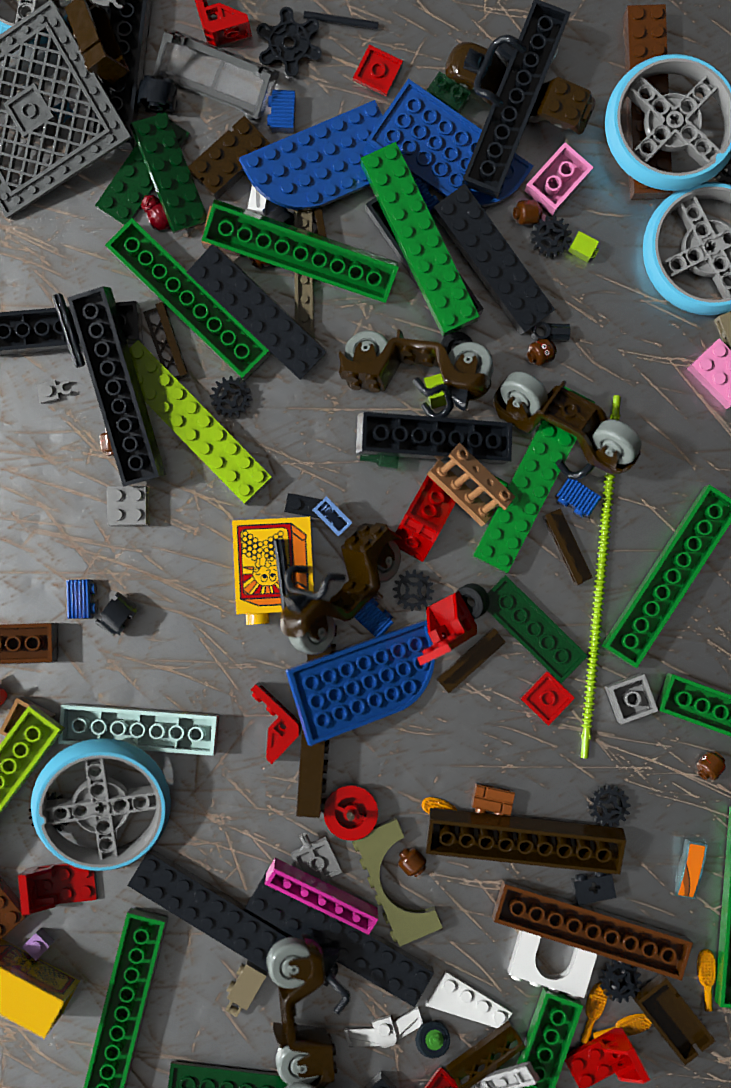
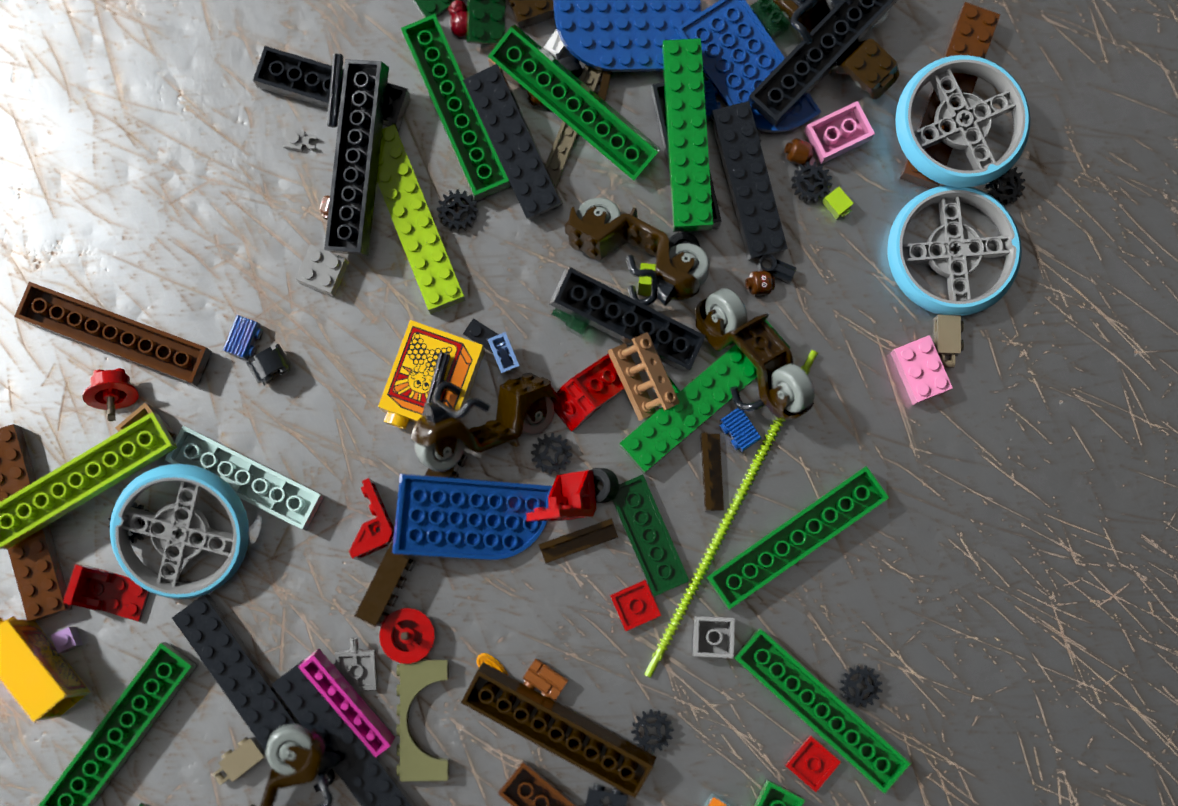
camera: 20 degrees right, 5 degrees down
dark brown fence [143,302,189,380] -> none
blue brick [354,598,394,637] -> none
reddish brown head [398,848,427,877] -> none
reddish brown head [696,751,726,781] -> none

